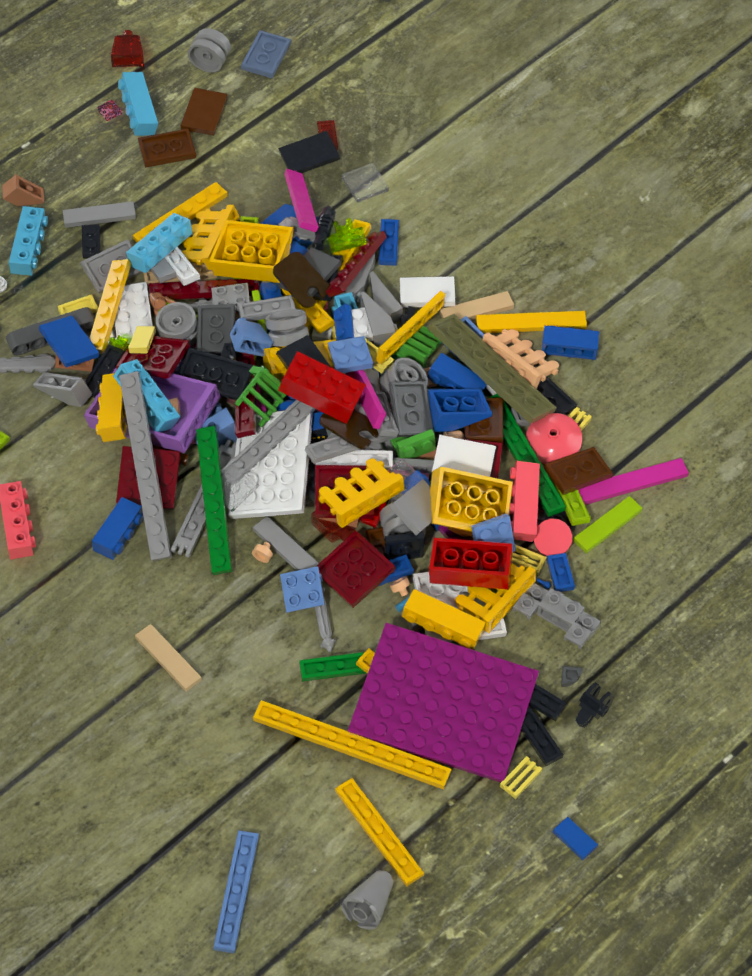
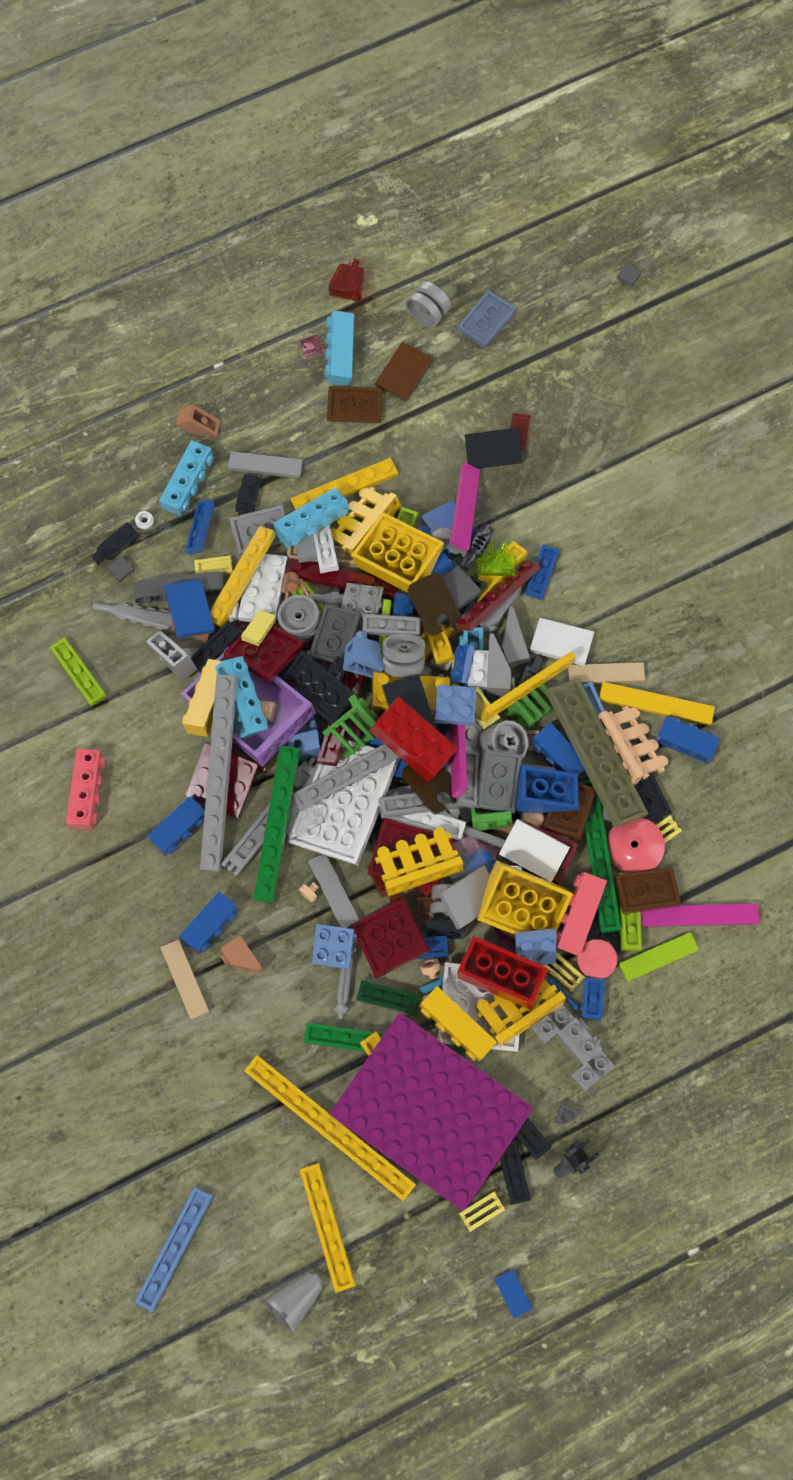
camera: 20 degrees right, 15 degrees up
clear neon green plate [108,335,130,351] -> none
clear tile [342,163,389,203] -> none
none -> blue brick [179,891,239,954]
none -> blue plate [185,499,214,555]
none -> nougat slope [220,935,263,973]
none -> dark green plate [356,980,420,1016]

